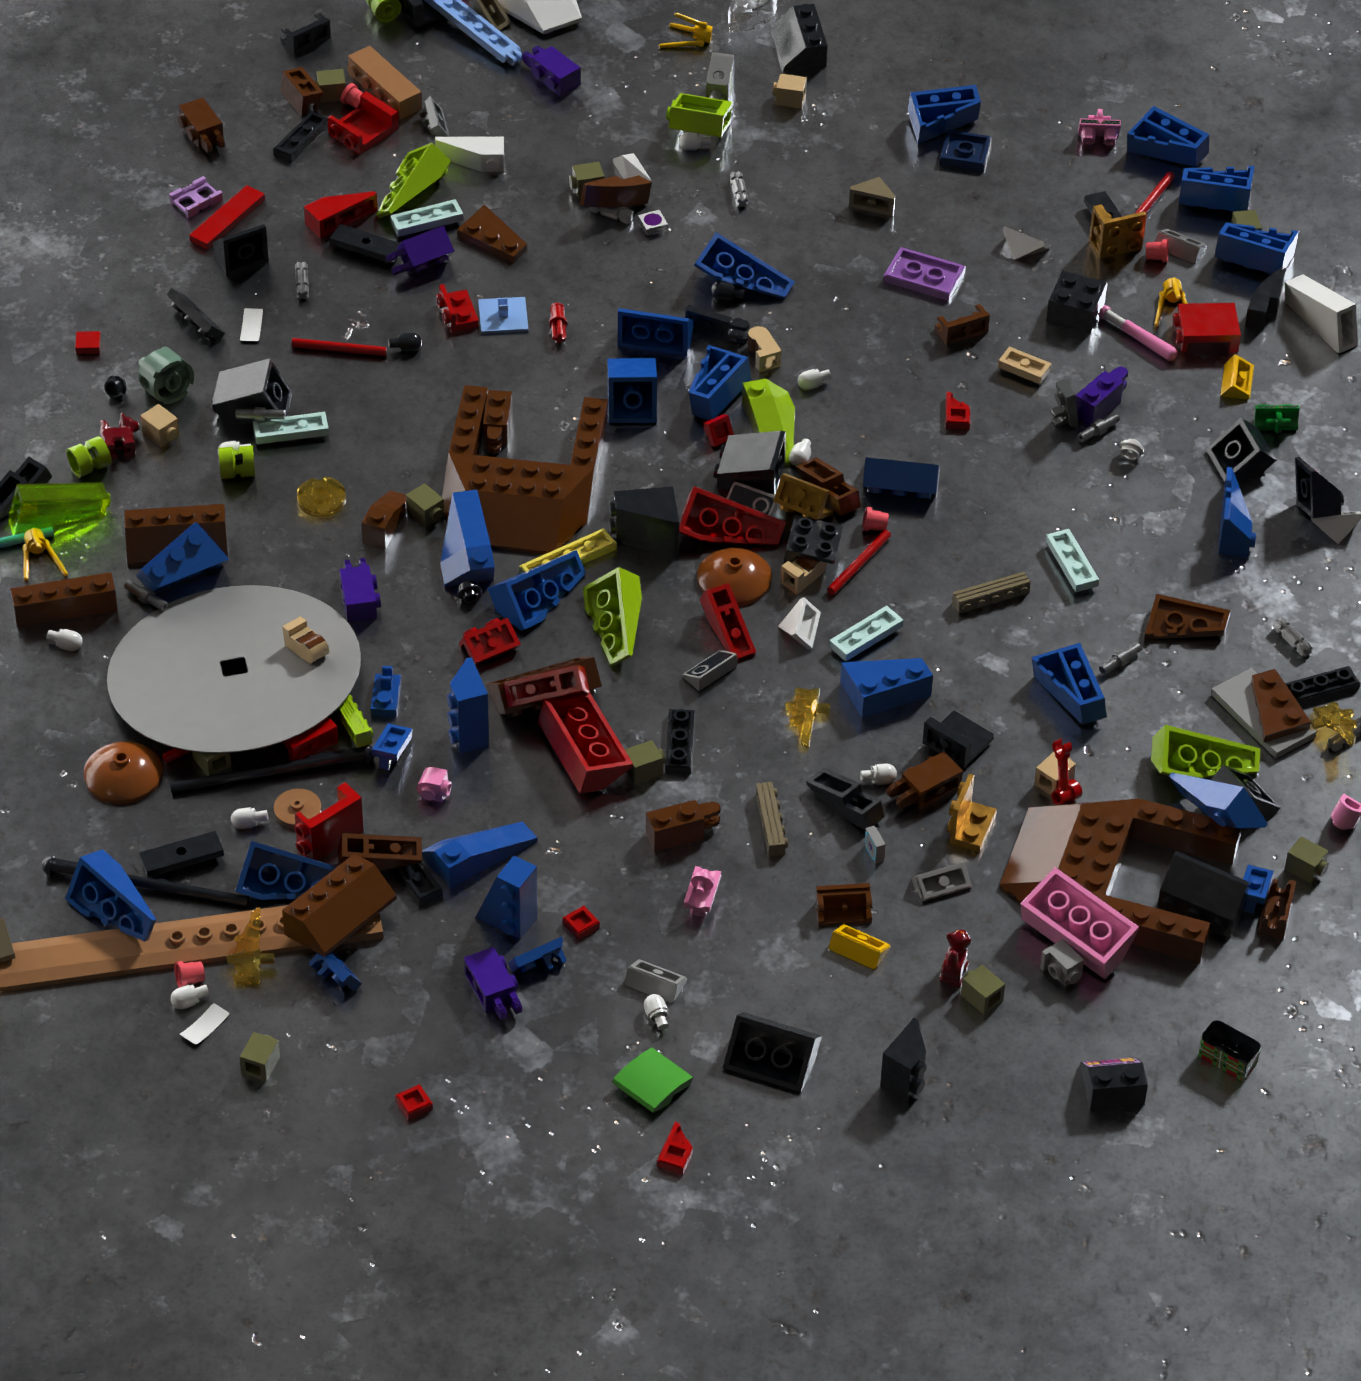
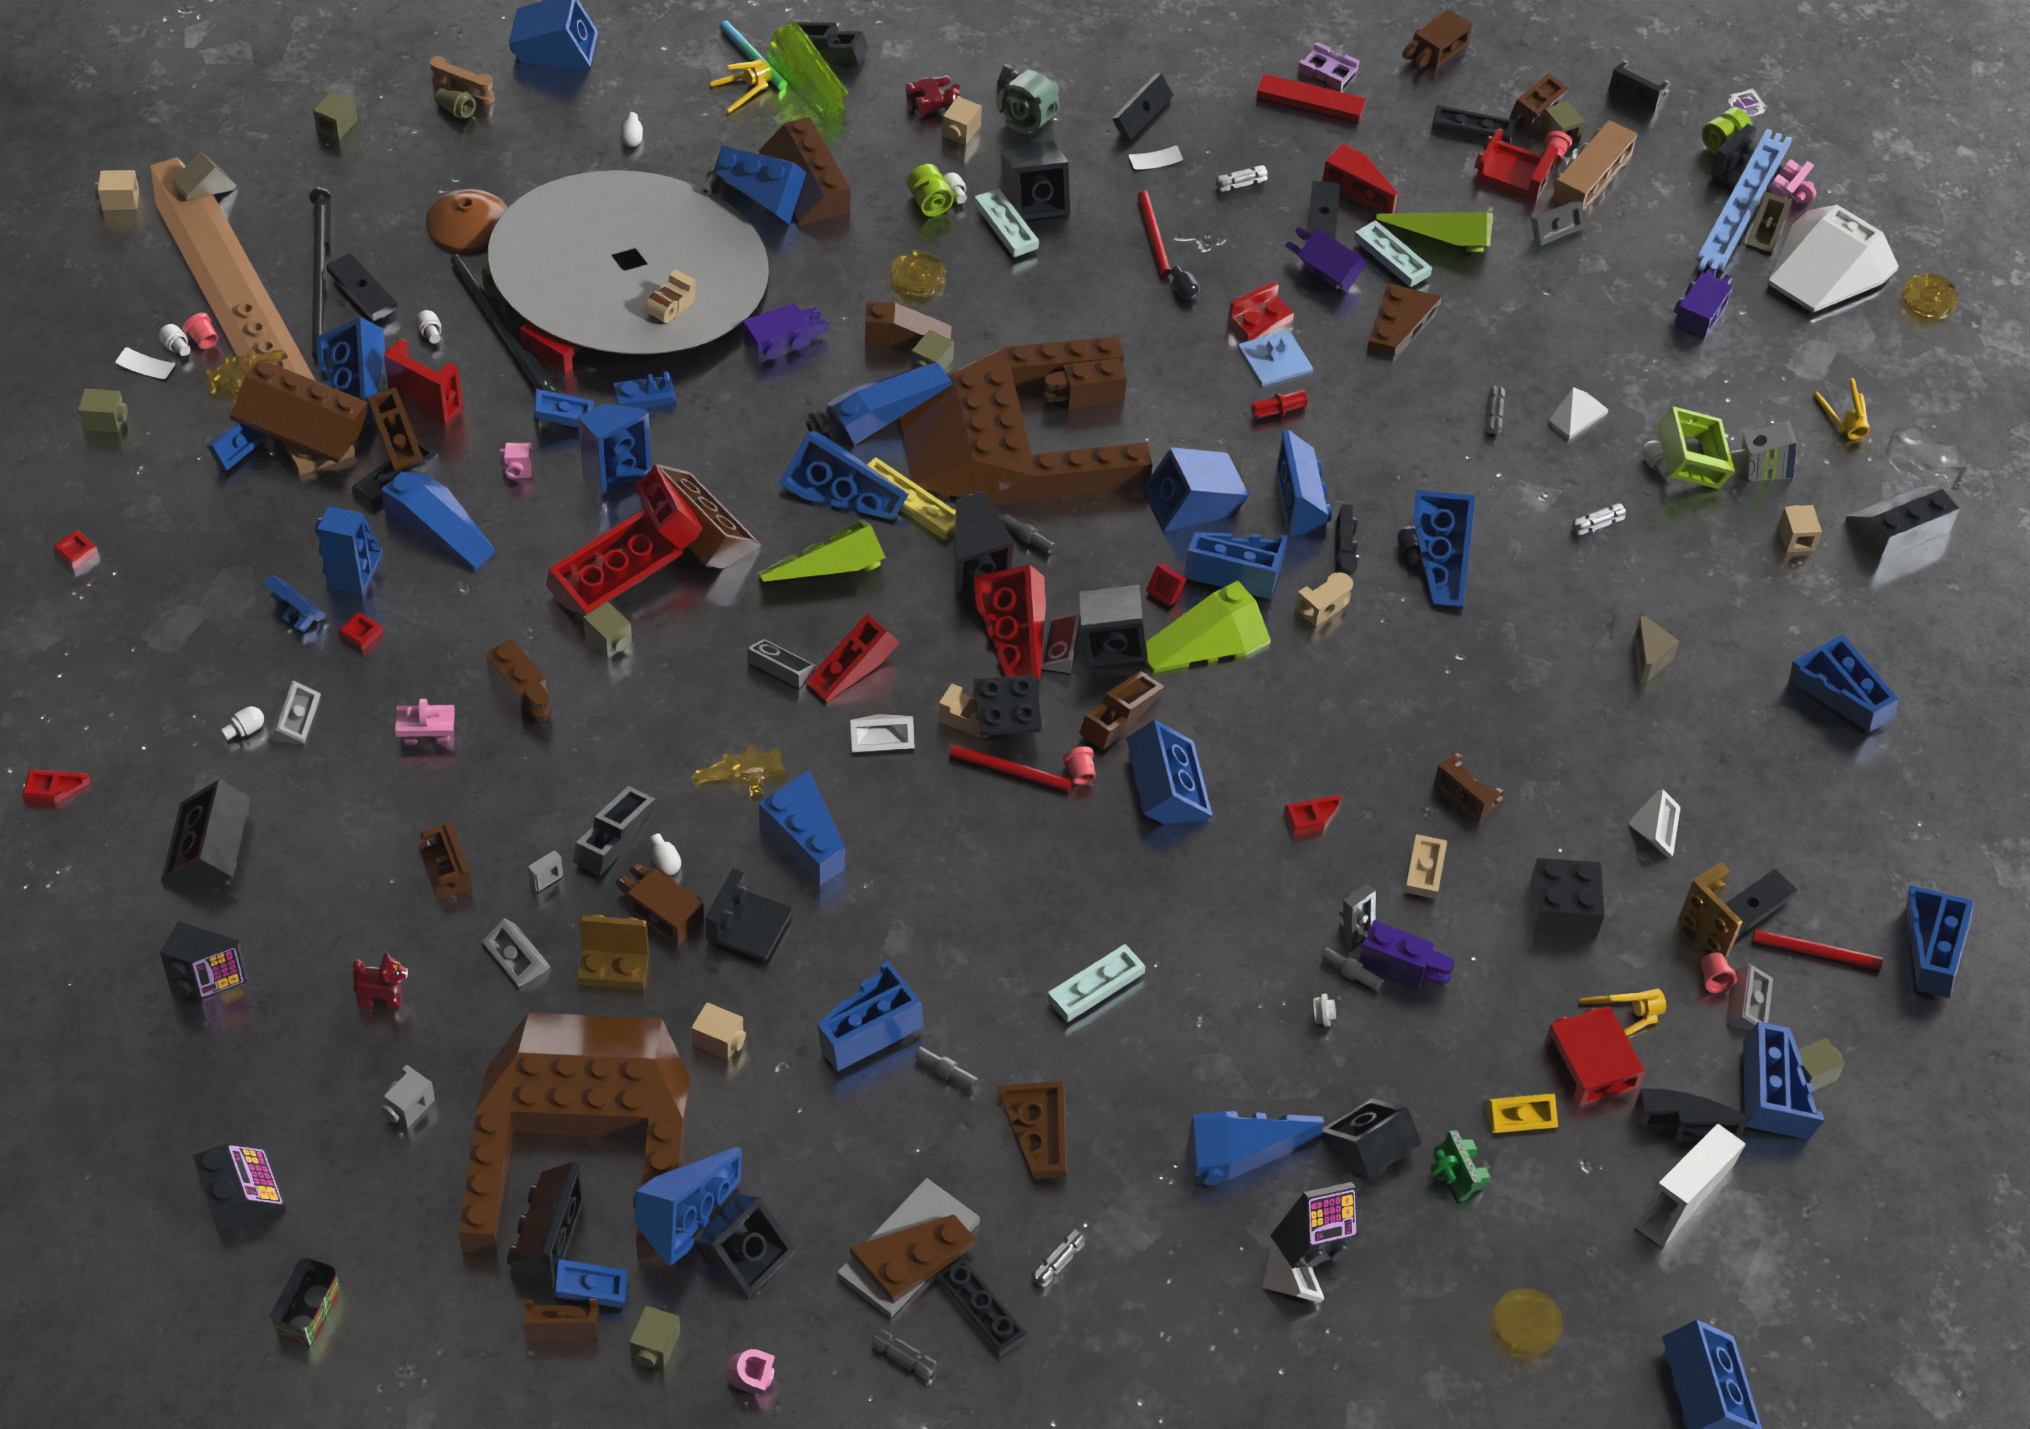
camera: 70 degrees right, 5 degrees up
reddish brown slope [10,572,118,627] -> none
blue wedge [65,849,156,942] -> none
lime wheel [66,436,112,478] -> none
red tile [75,331,101,354] -> none
black slope [213,224,269,276] -> none
flat silver bar [236,407,285,422] -> none
medium nougat piece [274,789,321,829] -> none
lime piece [335,694,374,748] -> none
slope [435,137,504,172] -> none
red bracket [458,618,521,665] -> none
dark purple hinge [463,947,523,1020] -> none
olive brick [569,162,605,198] -> none
reddish brown slope [580,175,652,208] -> none
bright green slope [612,1047,693,1113] -> none
tile [638,210,668,235] -> none
black tile [665,709,695,774] -> none
dark orange dish [697,548,772,606] -> none
dark tan piece [756,782,788,856] -> none
pearl gold bracket [773,473,834,520] -> none
white cylinder [789,439,811,466] -> none
white cylinder [798,369,831,390] -> none
yellow slope [828,924,891,969] -> none
light aqua plate [829,606,903,661] -> none
medium lavender tile [883,247,966,301] -> none
dark blue tile [939,130,992,171] -> none
dark tan piece [952,572,1031,614] -> none
olive brick [961,965,1005,1015] -> none
bright pink slope [1020,867,1139,979] -> none
red brick [1051,738,1082,805] -> none
bright pink hips [1078,109,1121,146] -> none
bright pink piece [1098,305,1178,361] -> none
lime wedge [1151,725,1260,778] -> none
blue wedge [1179,166,1254,212] -> none
clear yellow piece [1311,702,1357,746] -> none

